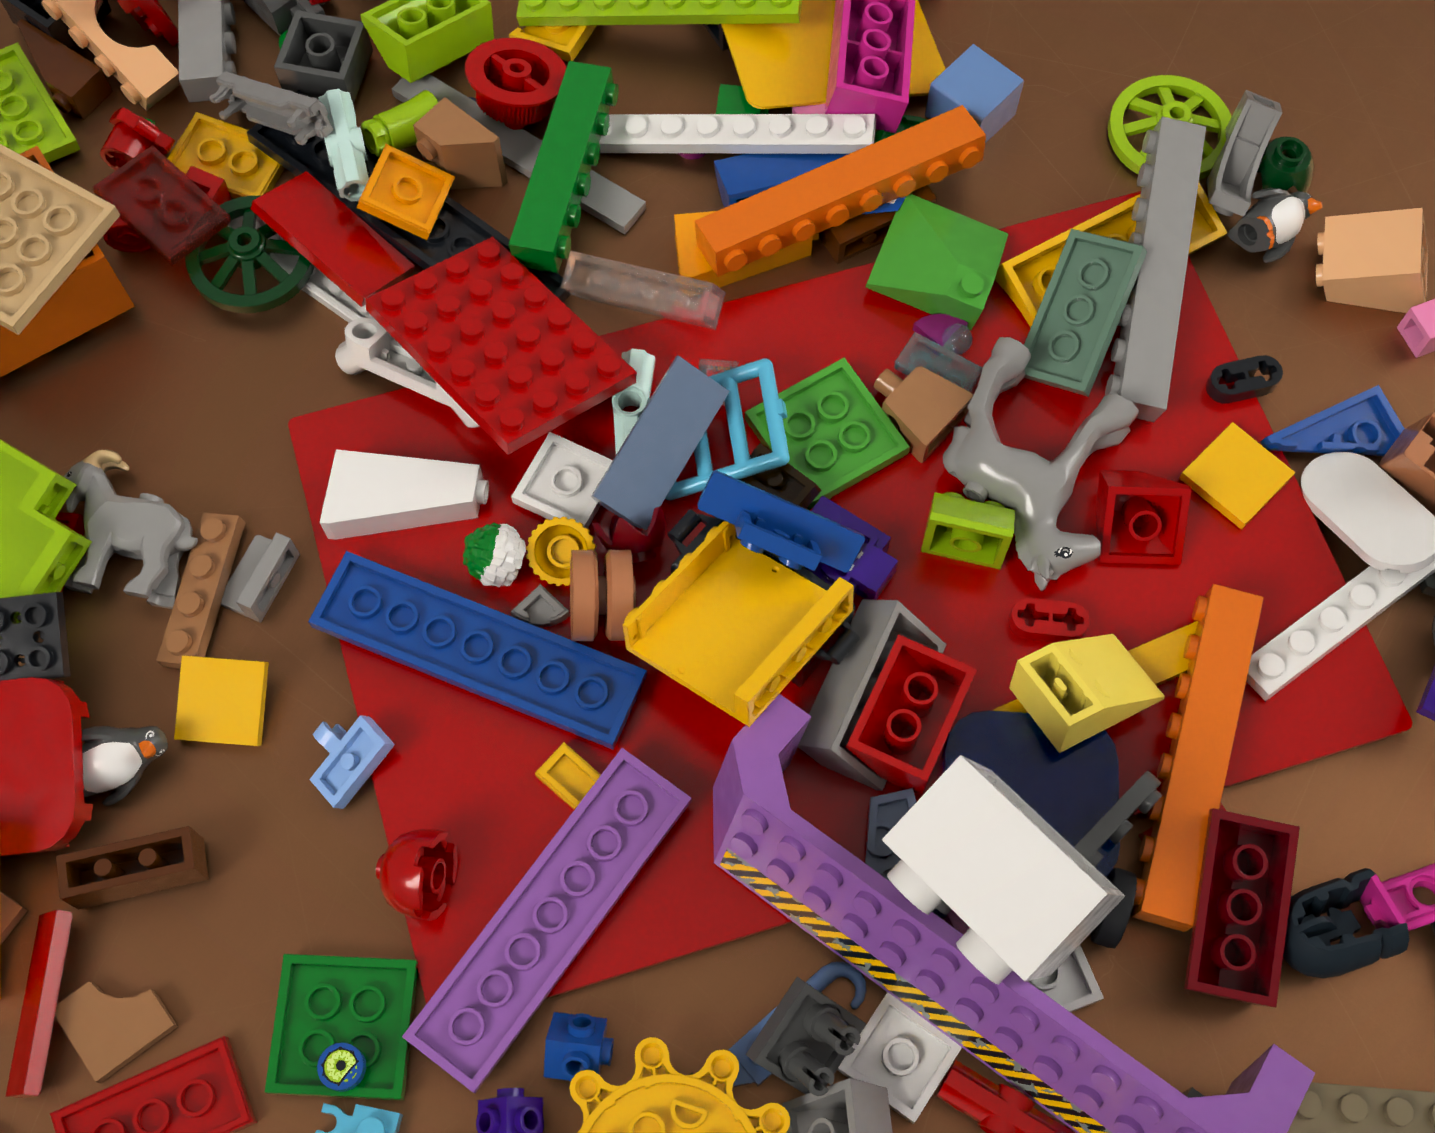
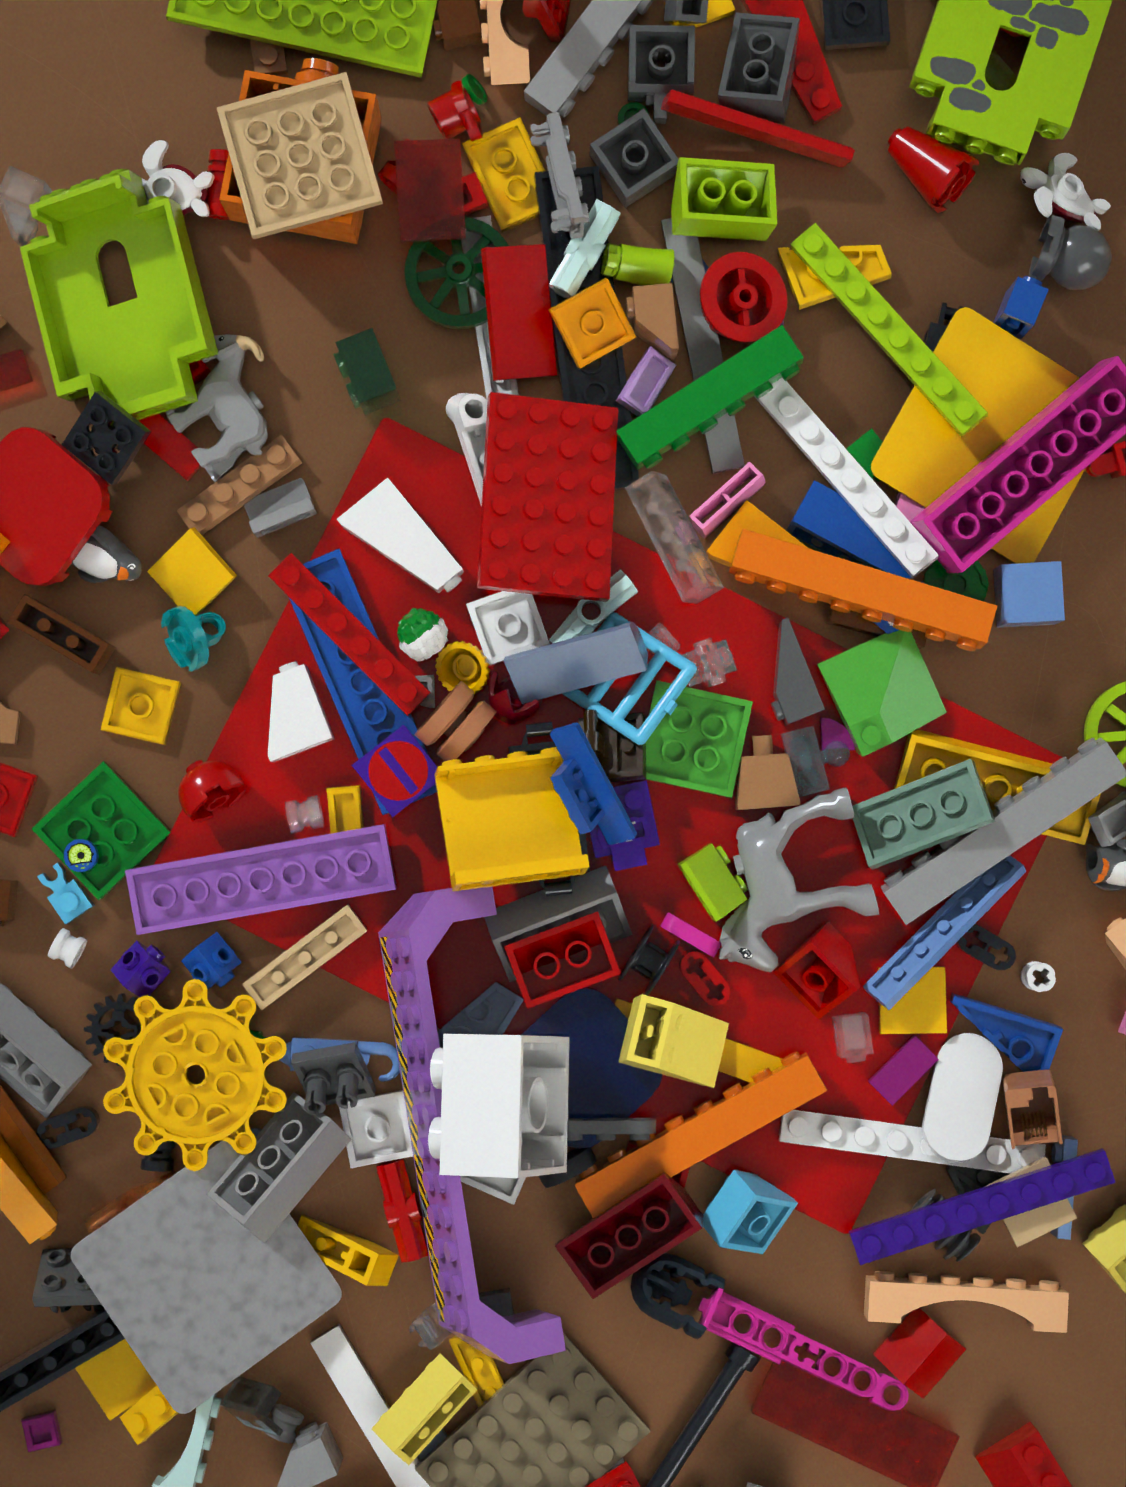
camera: 40 degrees right, 20 degrees up
light blue plate [309,715,395,809] -> none
none -> yellow tile [100,667,181,745]
none -> red tile [138,414,201,481]
none -> teal tile [161,606,226,672]
none -> tan plate [242,904,368,1011]
none -> red plate [268,553,431,716]
none -> white slope [268,661,335,762]
none -> clear wheel [285,795,325,834]
none -> clear green brick [333,328,401,415]
none -> piece [352,725,437,817]
none -> lavender tile [616,346,676,417]
none -> black piece [618,924,680,996]
none -> dark pink beam [660,912,721,957]
none -> clear brick [682,638,737,688]
none -> bright pink piece [689,462,766,540]
none -> medium azure slope [703,1170,798,1254]
none -> dark grey slope [771,618,825,725]
none -> clear brick [832,1012,874,1063]
none -> medium blue plate [863,855,1026,1010]
none -> magenta tile [868,1035,939,1106]
none -> white bush [1020,961,1056,992]

